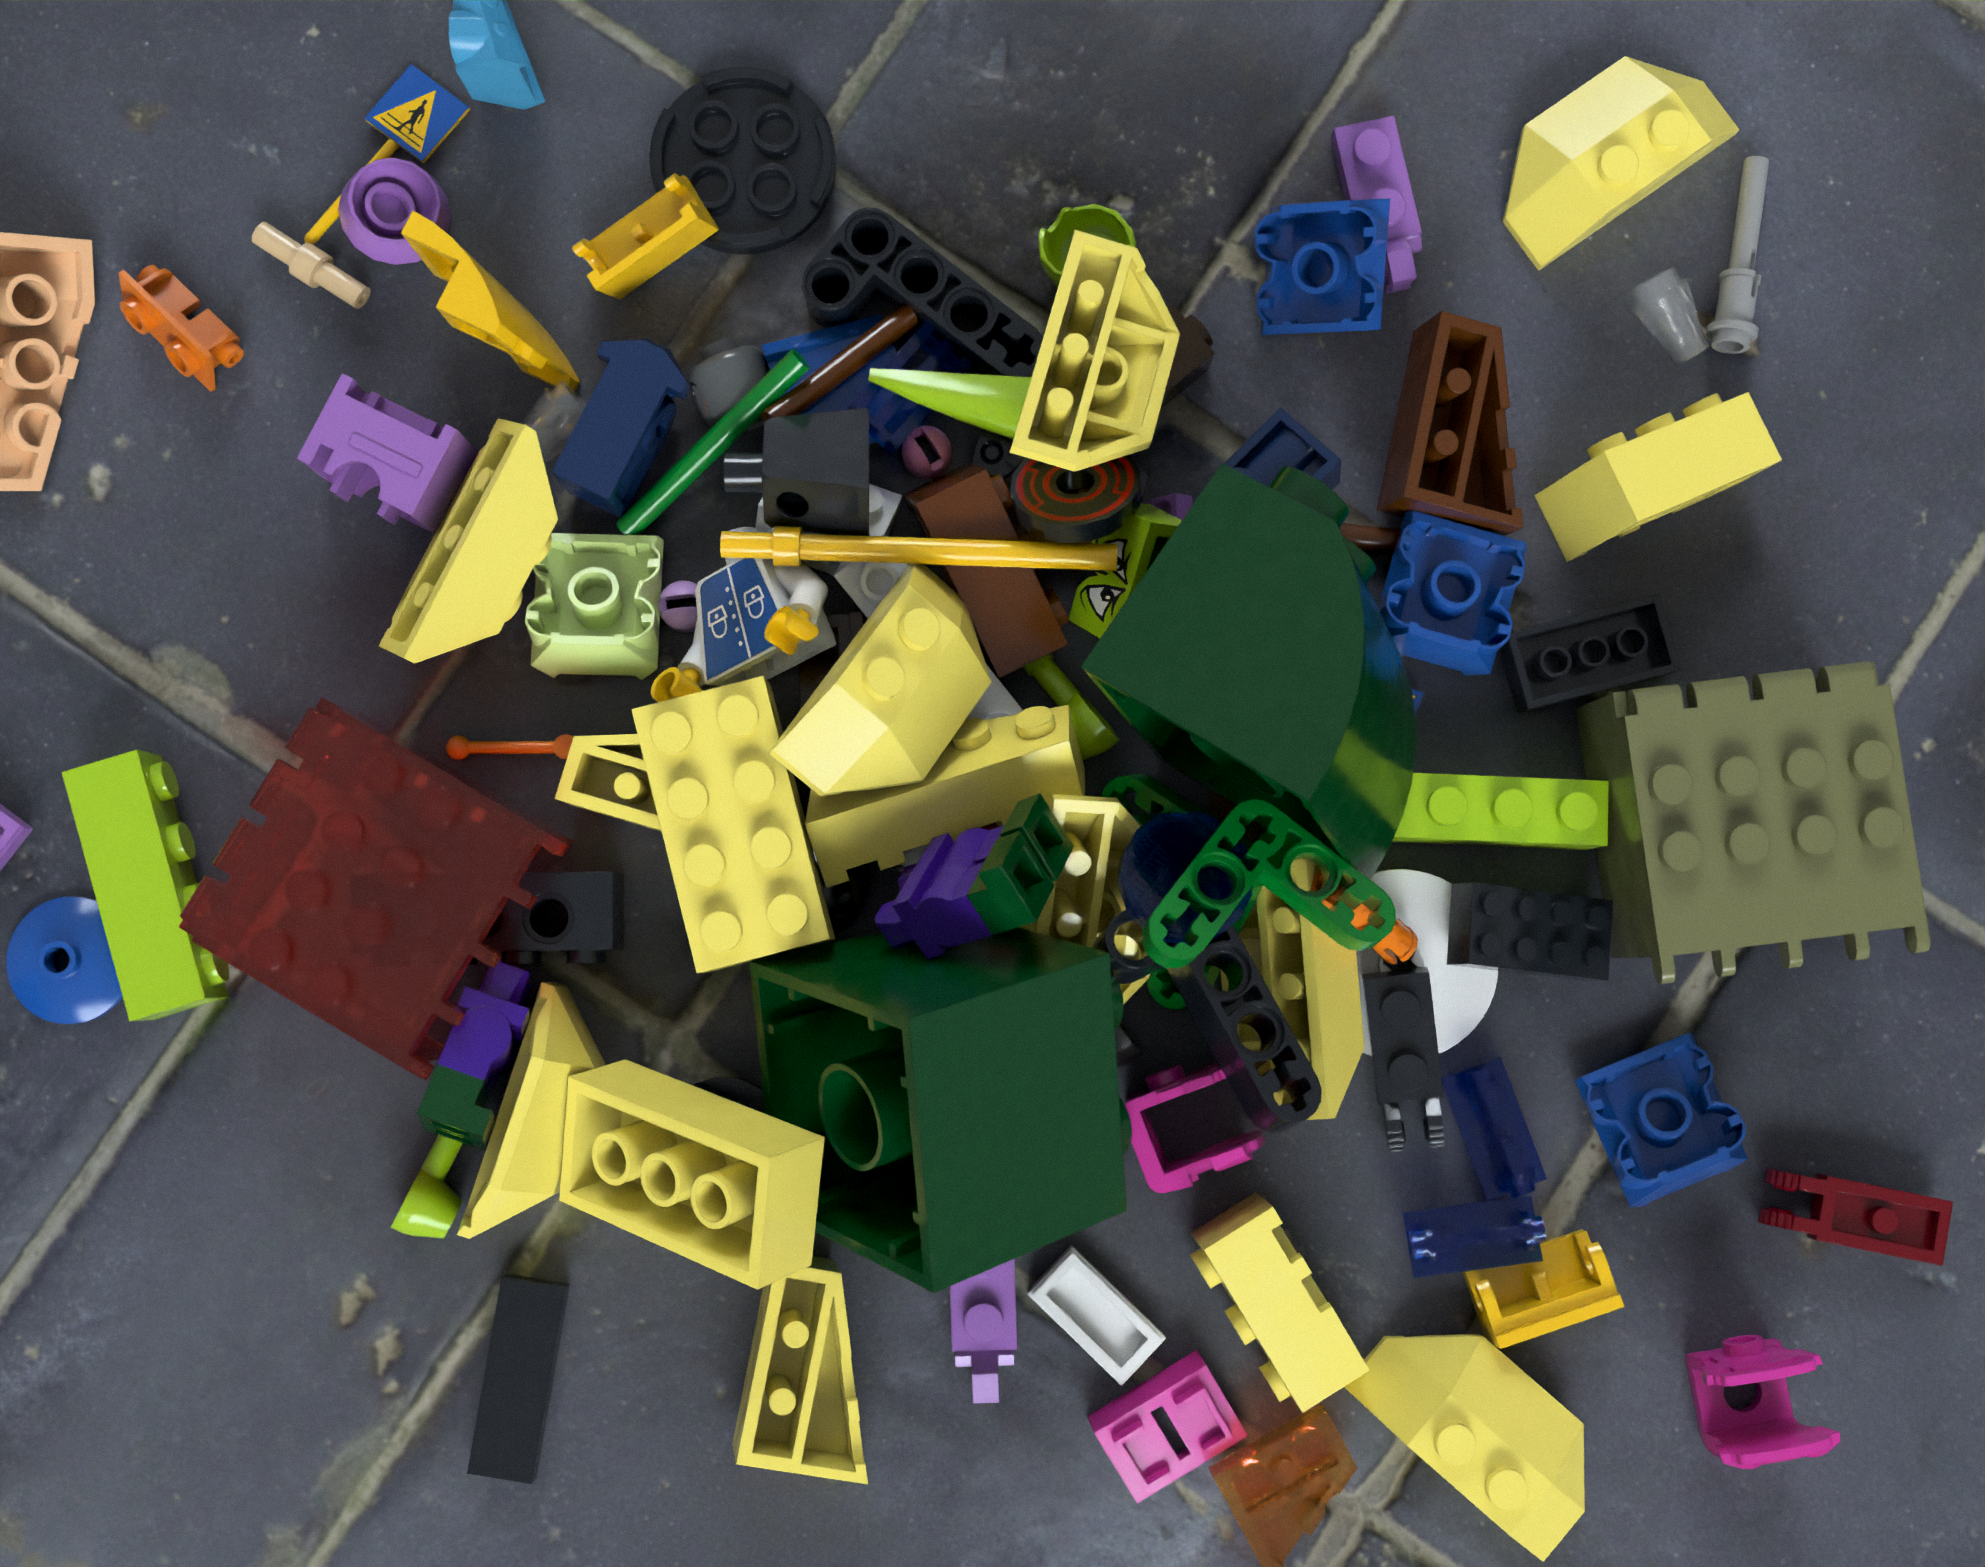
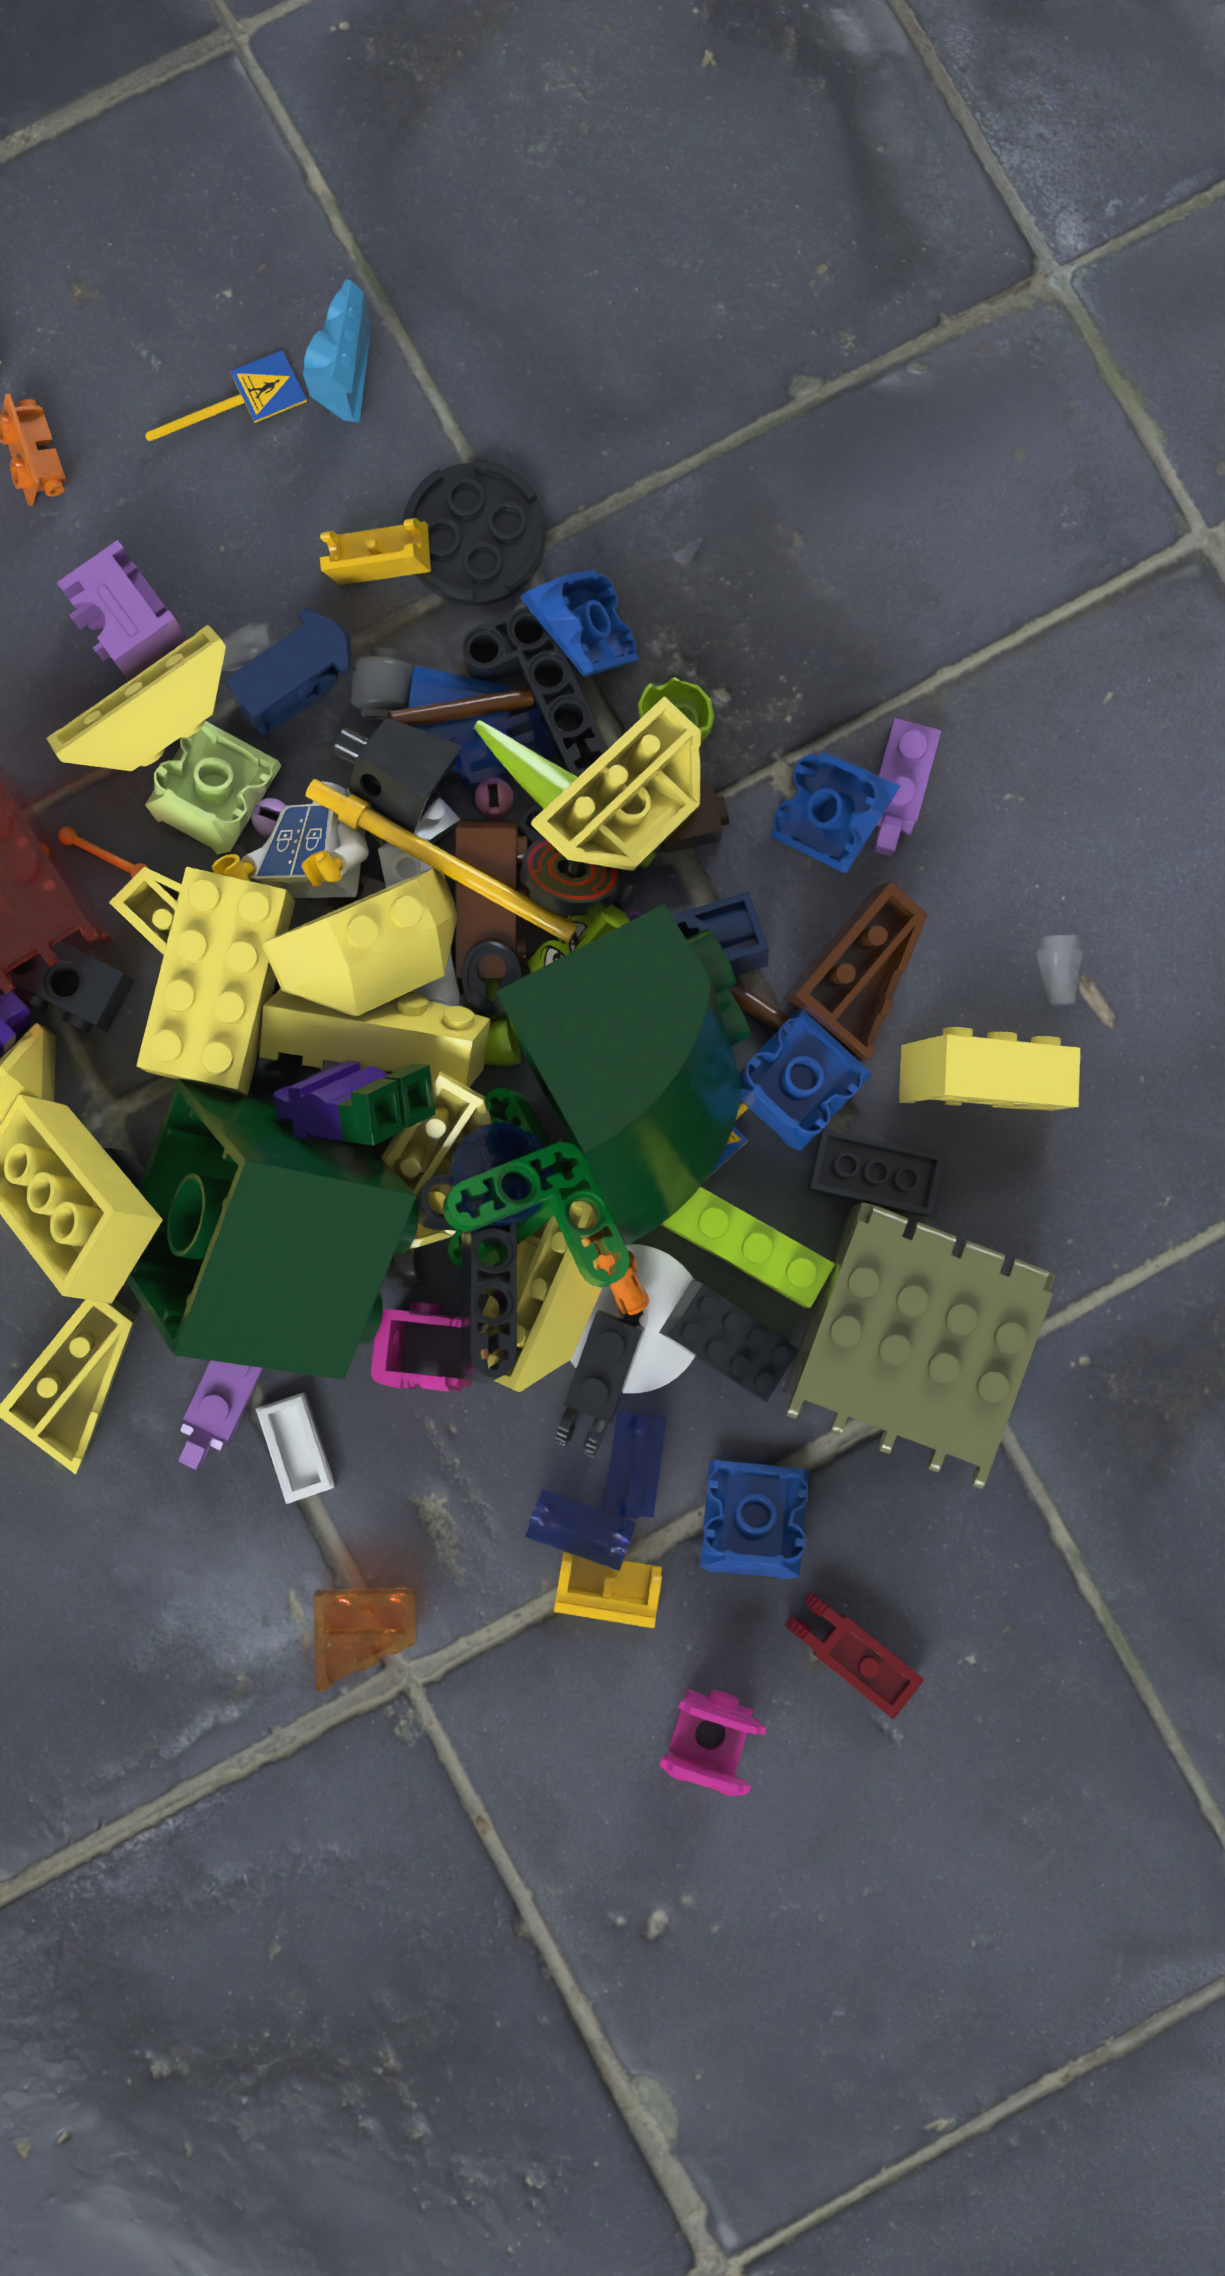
camera: 25 degrees right, 0 degrees up
tan bar [252,222,371,309] -> none
medium lavender hat [338,158,451,265] -> none
yellow slope [401,211,580,396] -> none
green bar [616,349,810,535] -> none
dark pink piece [1087,1350,1248,1504] -> none
light yellow wedge [1190,1192,1370,1413] -> none
light yellow wedge [1344,1334,1585,1562] -> none
light yellow wedge [1502,56,1739,271] -> none
light grey pin [1706,156,1769,354] -> none
none -> black piece [459,939,522,1018]
none -> blue slope [520,569,640,677]

